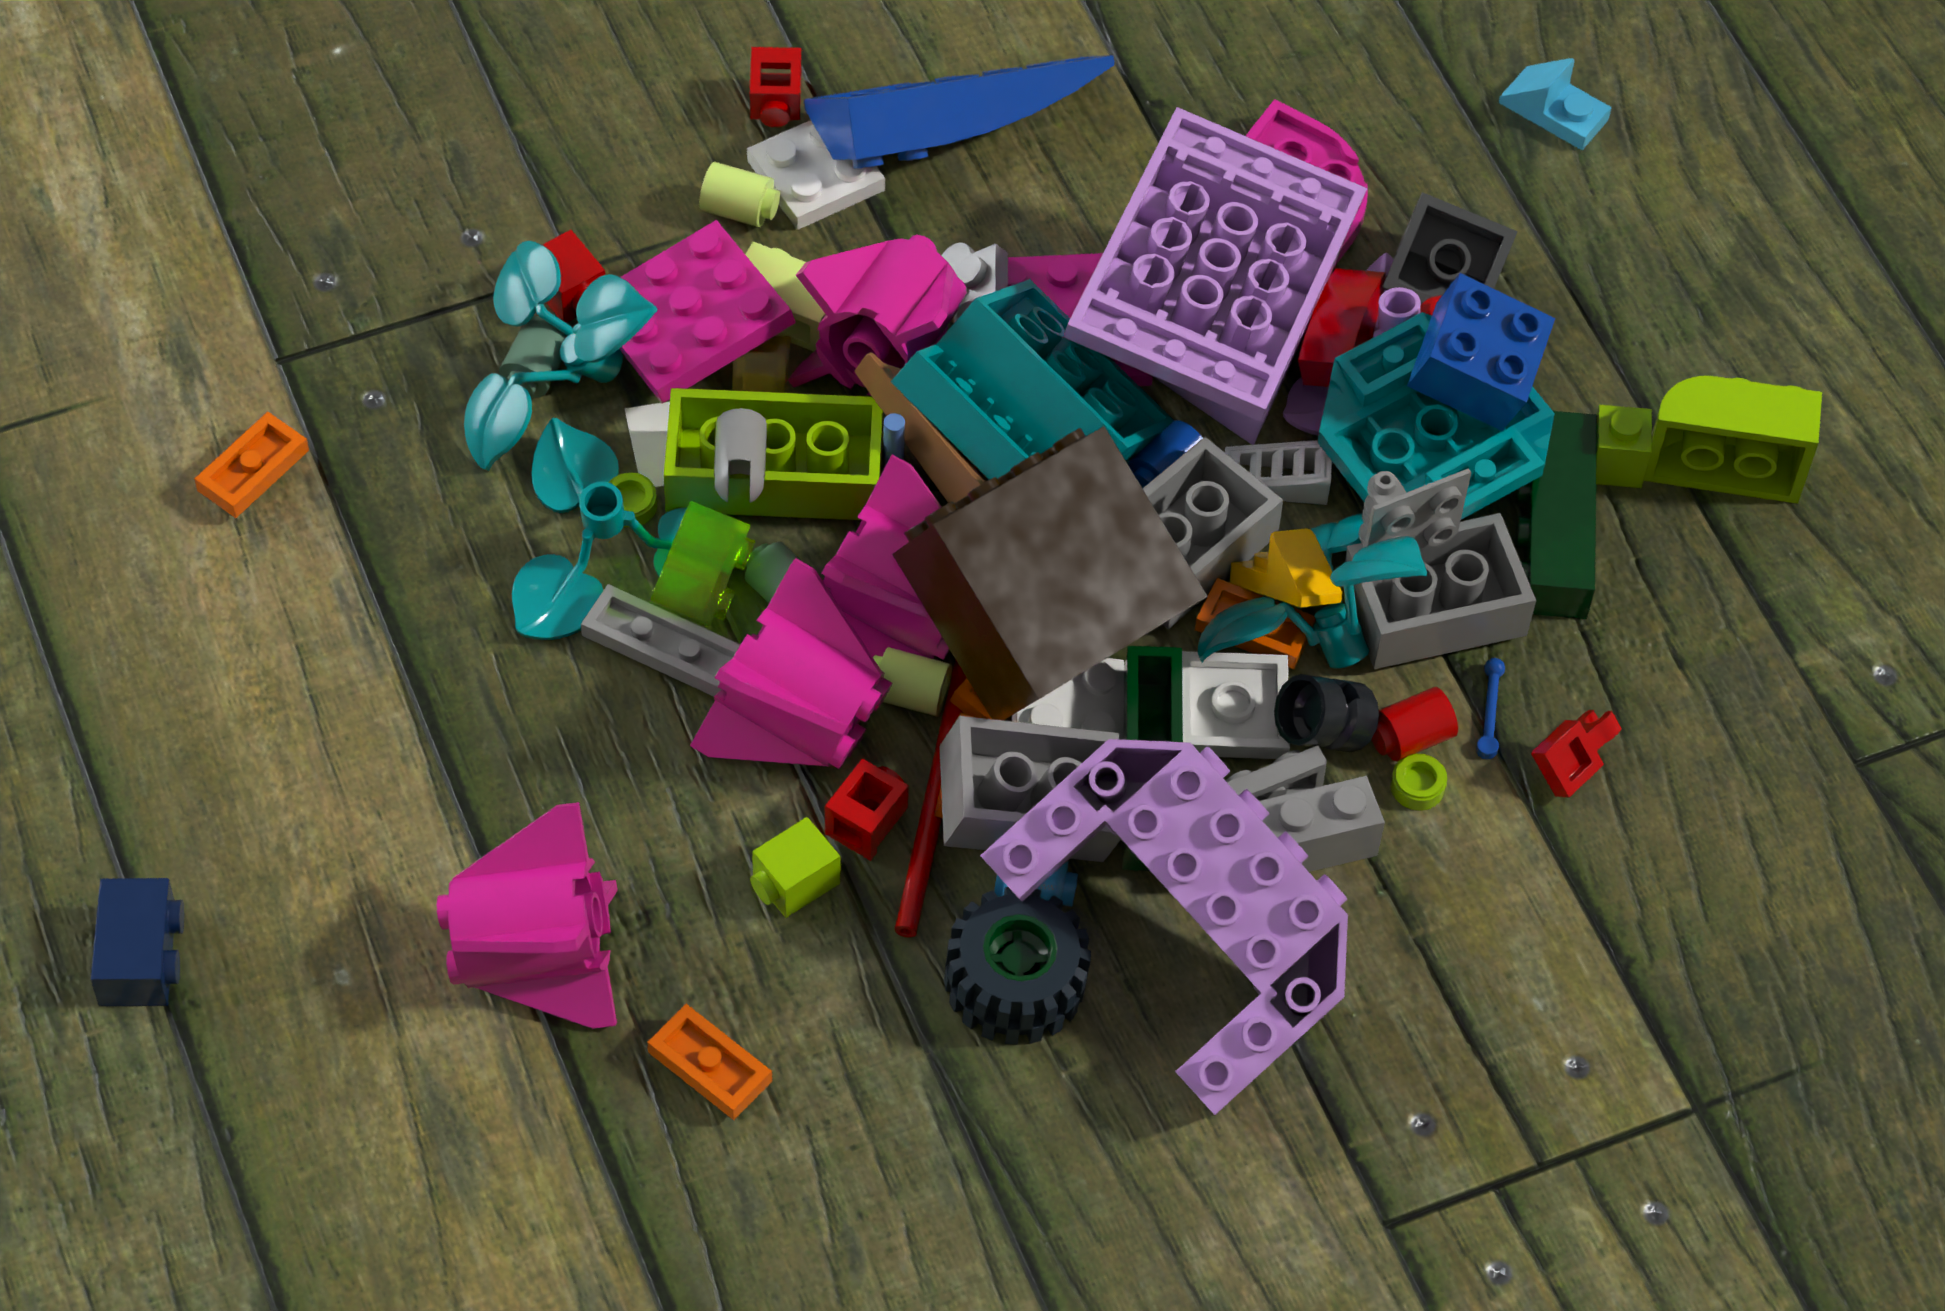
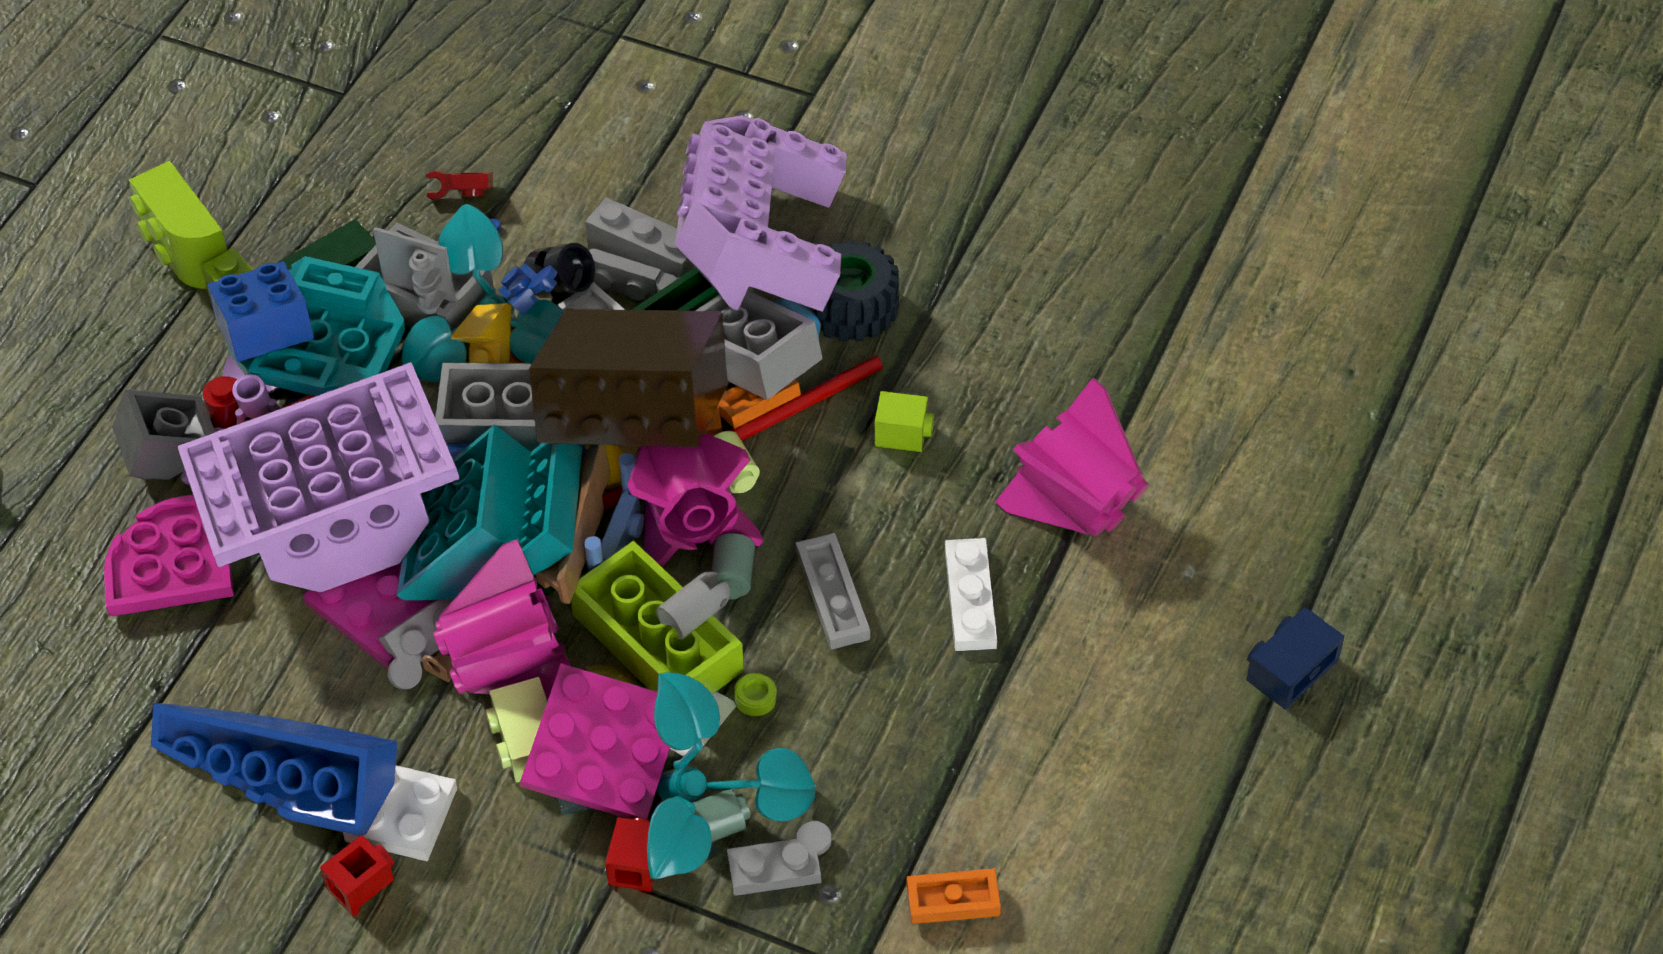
camera: 130 degrees left, 5 degrees down
teal plant [512,418,749,640] -> none
orange plate [647,1004,772,1121] -> none
clear neon green brick [649,500,755,628] -> none
dark pink brick [690,558,893,769] -> none
yellowish green brick [699,162,780,227] -> none
red brick [825,758,909,861] -> none
red brick [1371,687,1458,762] -> none
lime tile [1390,753,1447,811] -> none
none -> blue hinge [498,263,557,315]
none -> light grey hinge [727,821,832,896]
none -> white plate [945,538,997,651]

